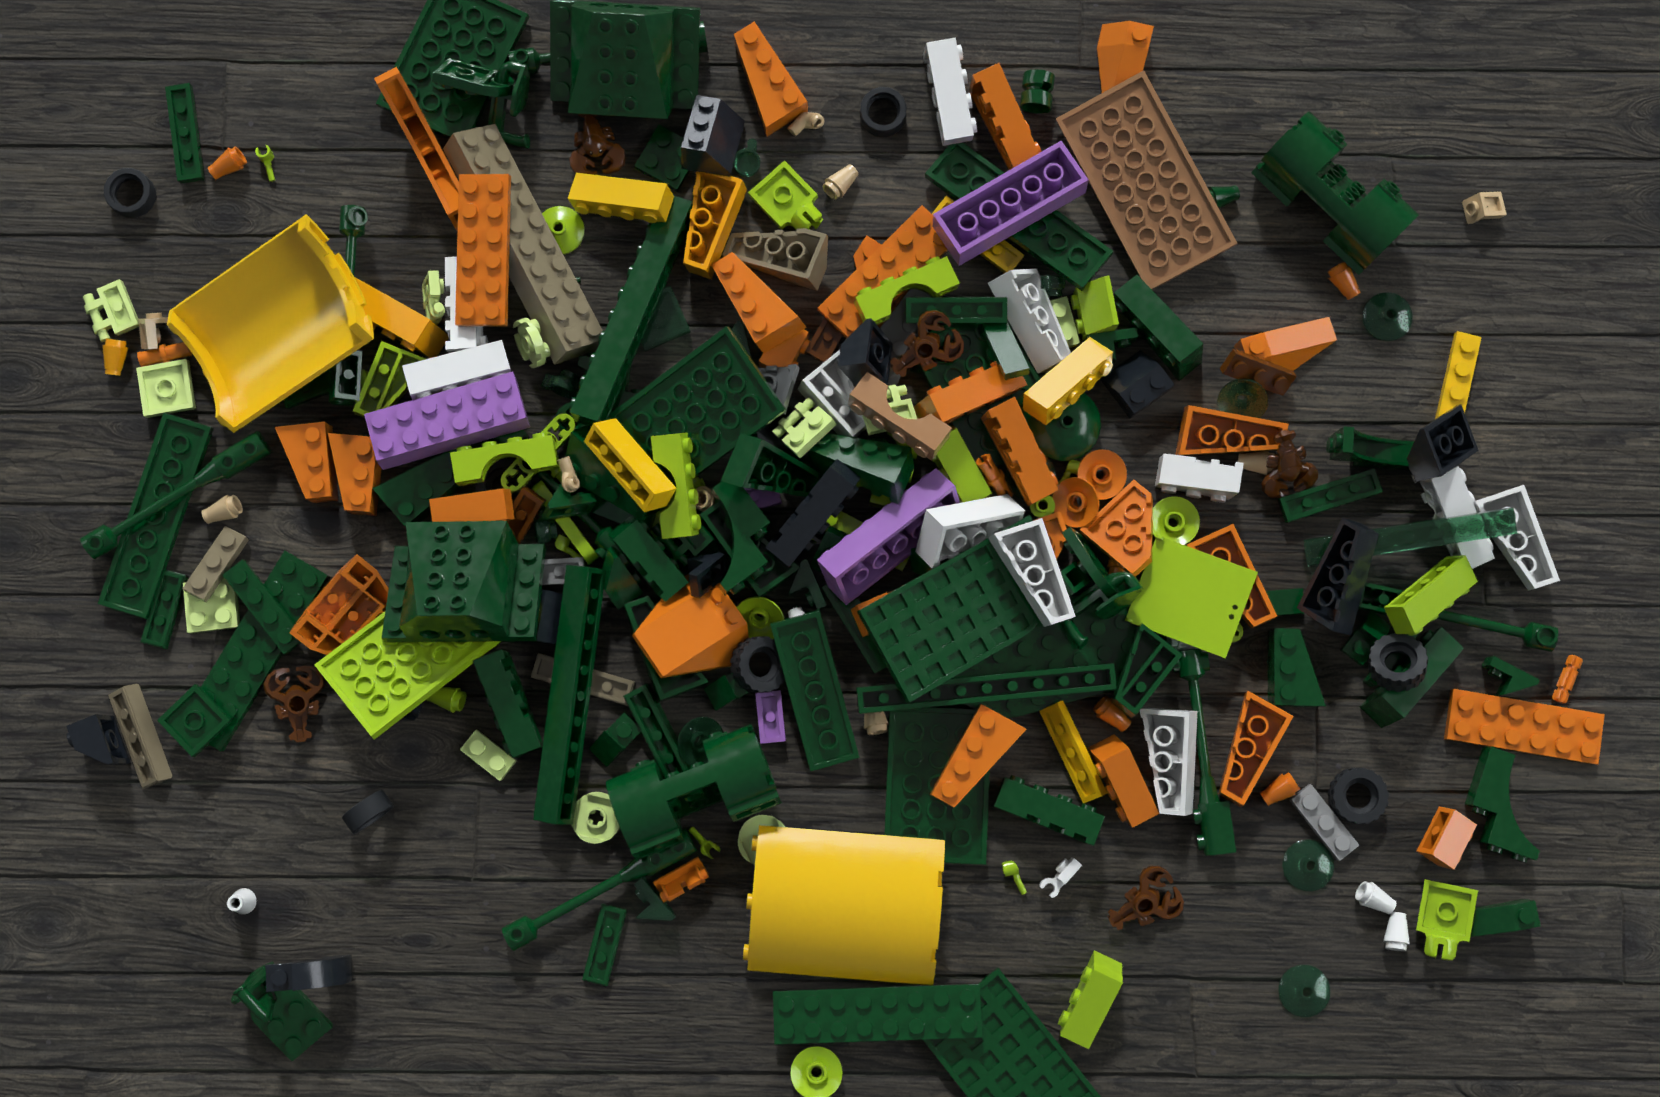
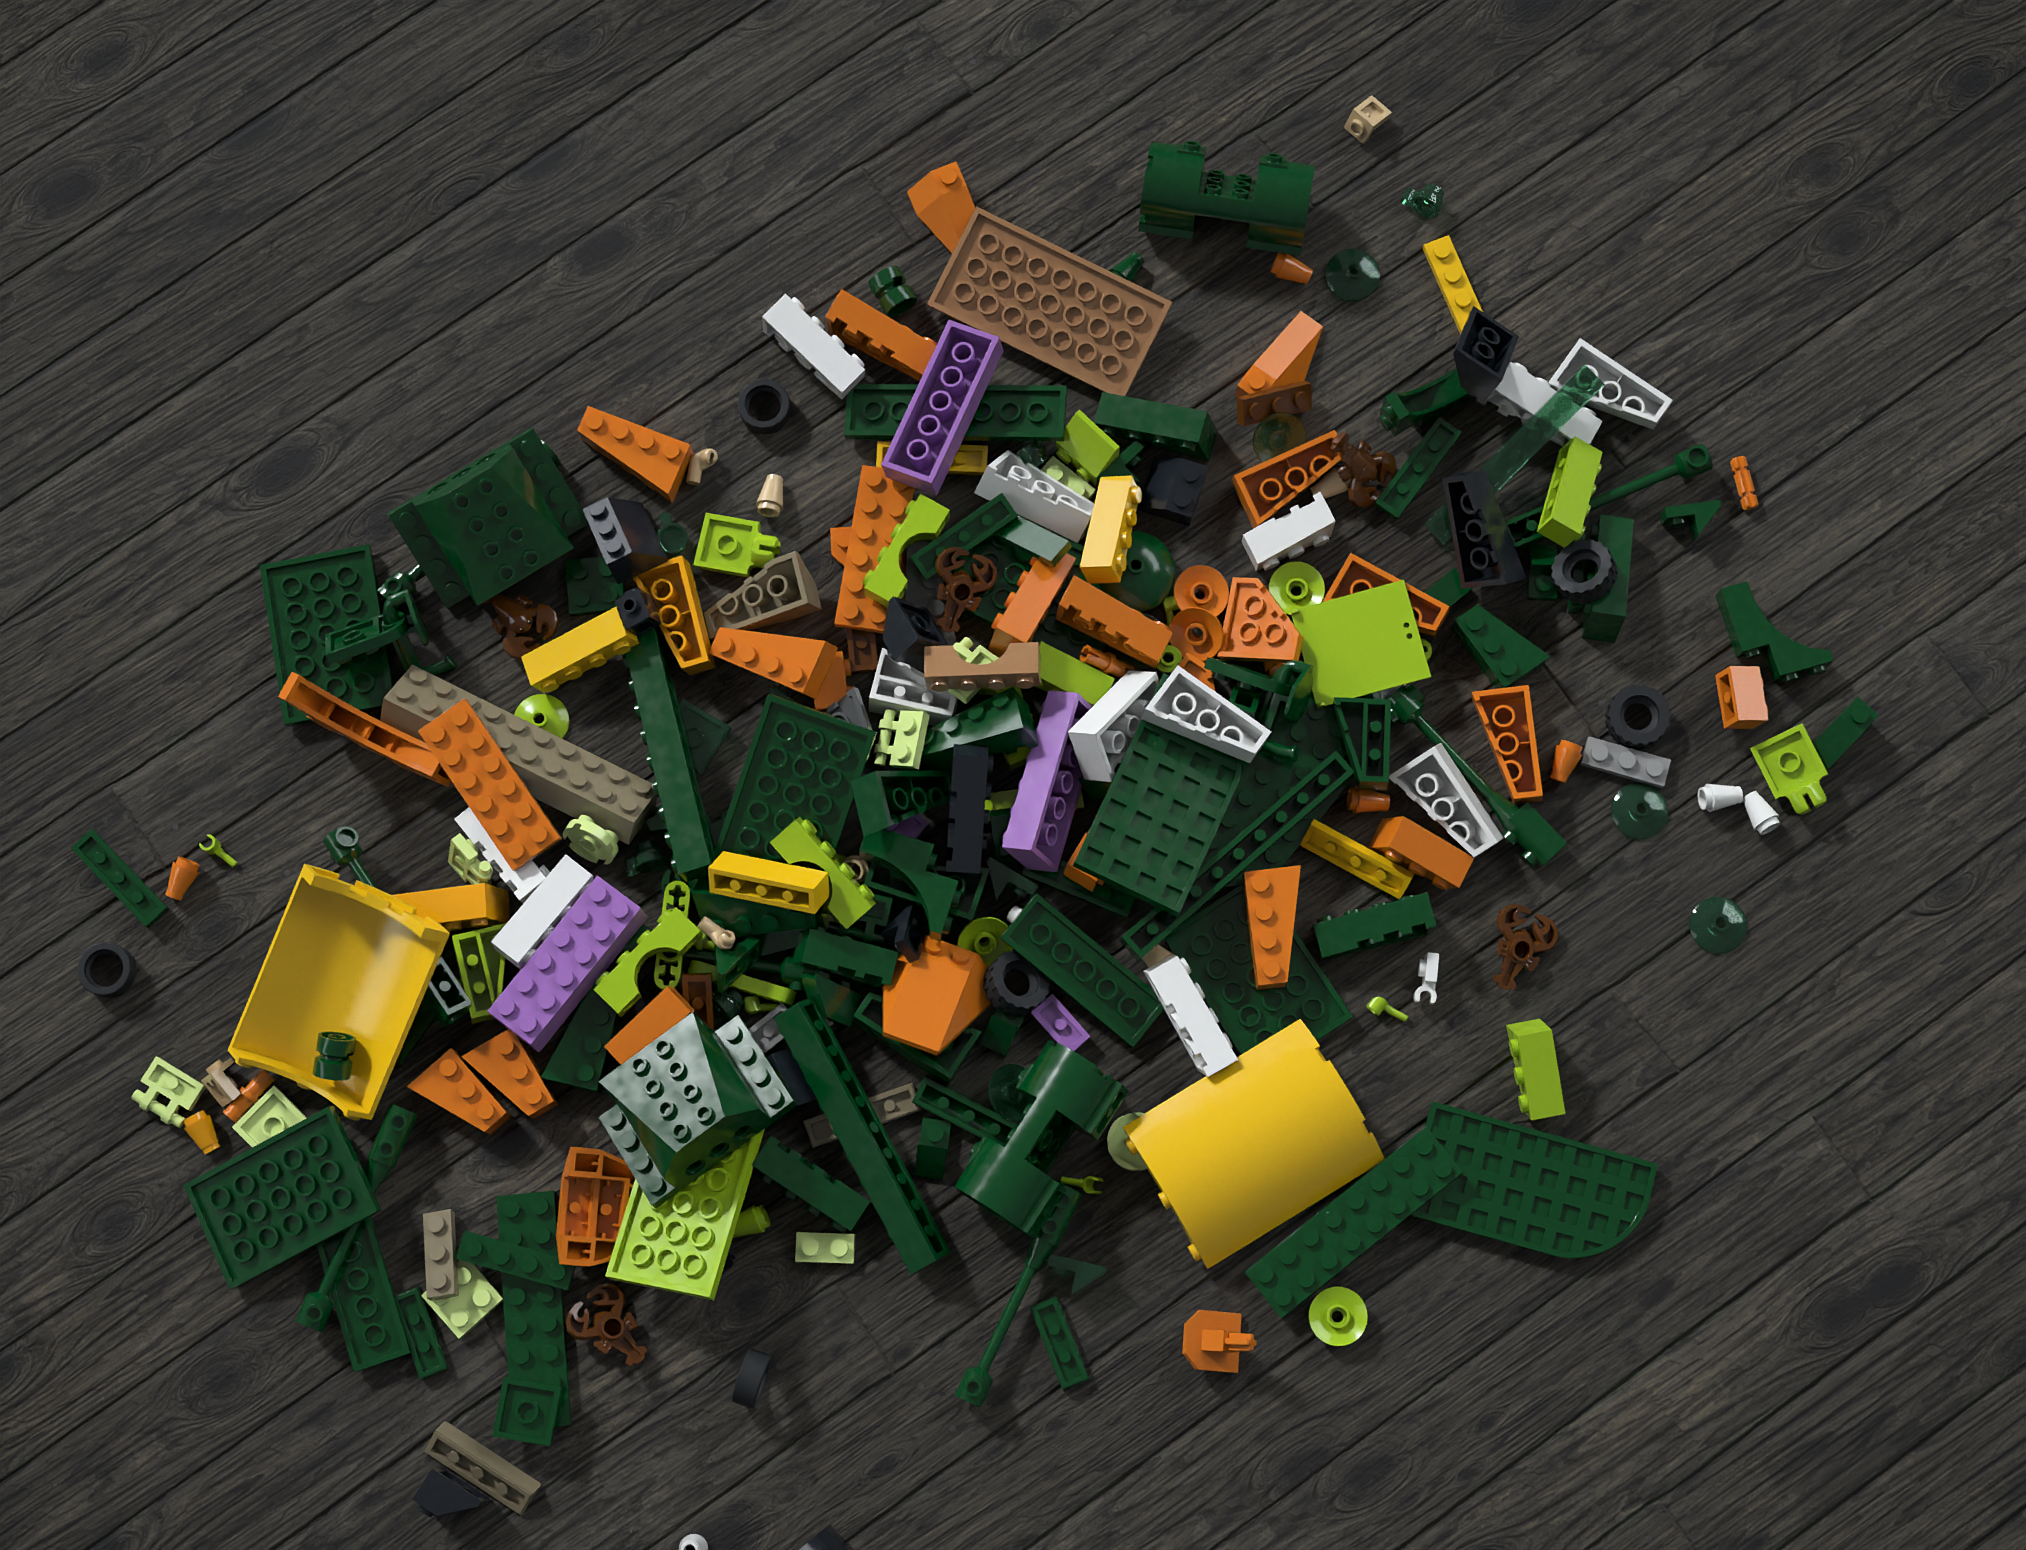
camera: 30 degrees left, 5 degrees down
tan cone [202,495,243,524] -> none
yellowish green plate [572,792,620,844] -> none
orange hinge [653,857,709,902] -> none
orange plate [1444,689,1605,765] -> none
none -> dark green plate [183,1106,382,1290]
none -> dark green wheel [313,1031,356,1081]
none -> black brick [615,588,662,637]
none -> white wedge [1143,954,1238,1077]
none -> orange piece [1182,1310,1257,1373]
none -> clear green piece [1401,184,1444,218]

